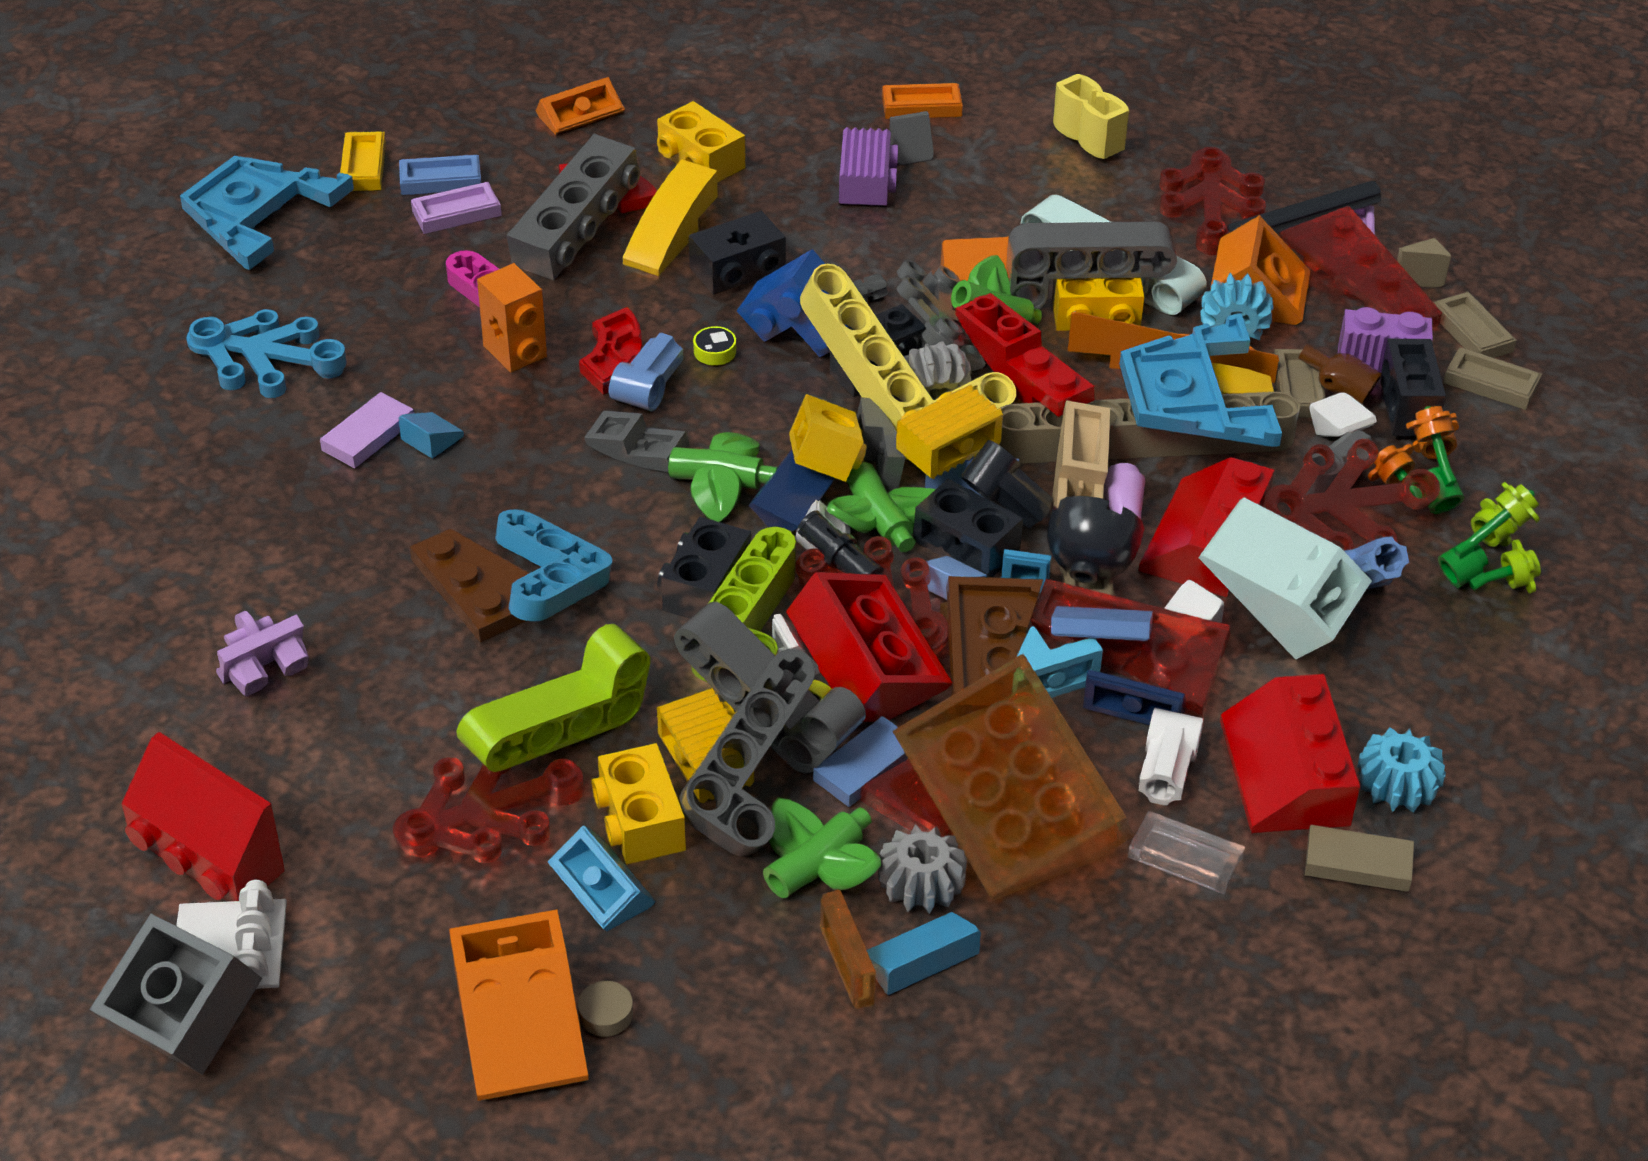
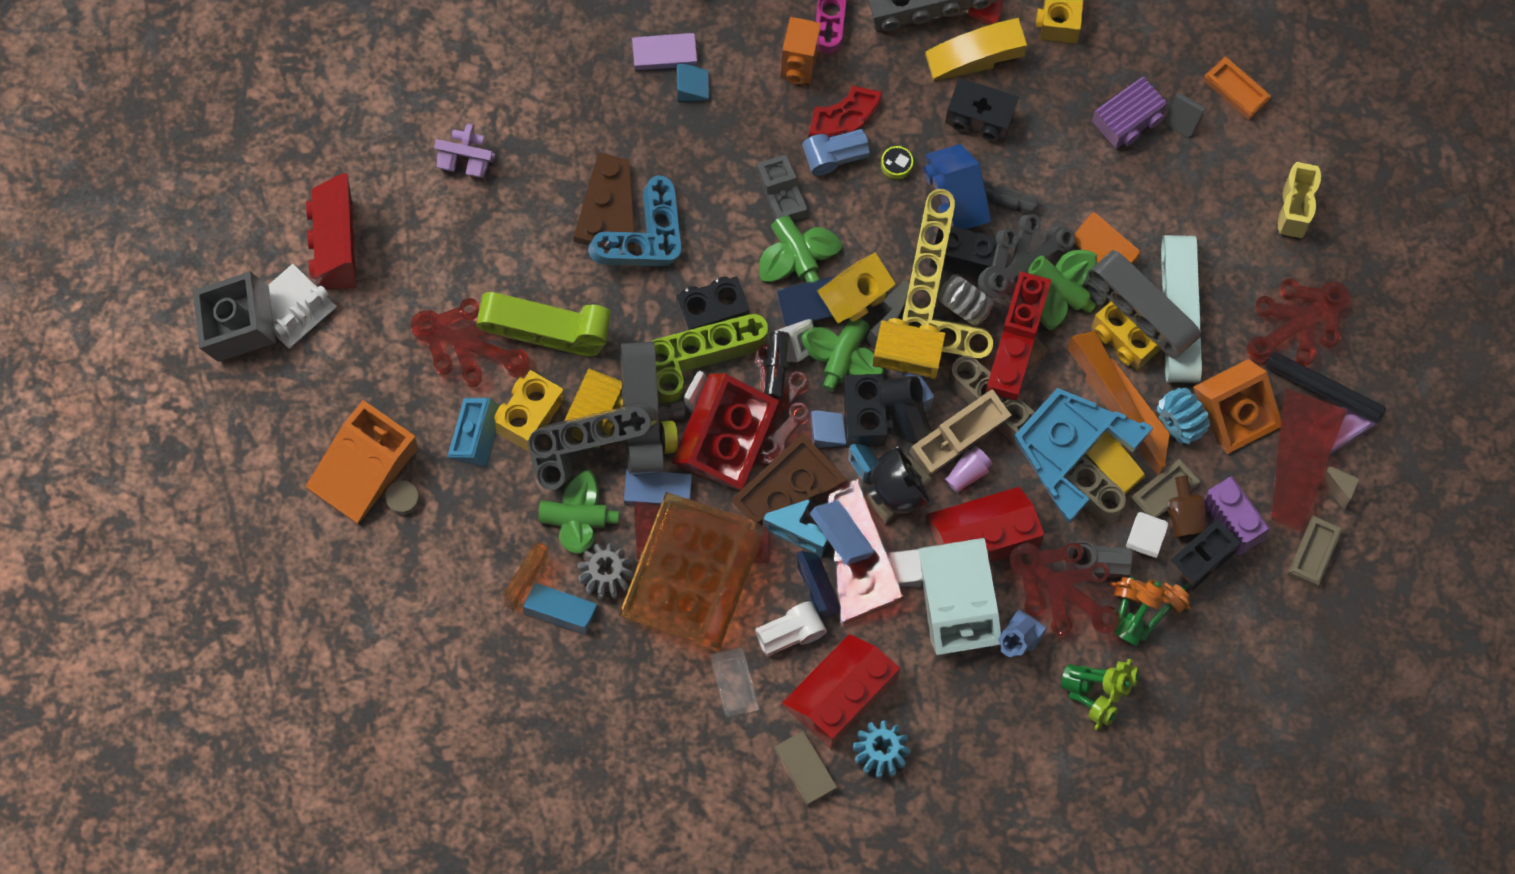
camera: 45 degrees right, 25 degrees up
dark tan tile [1443,347,1542,410] -> none

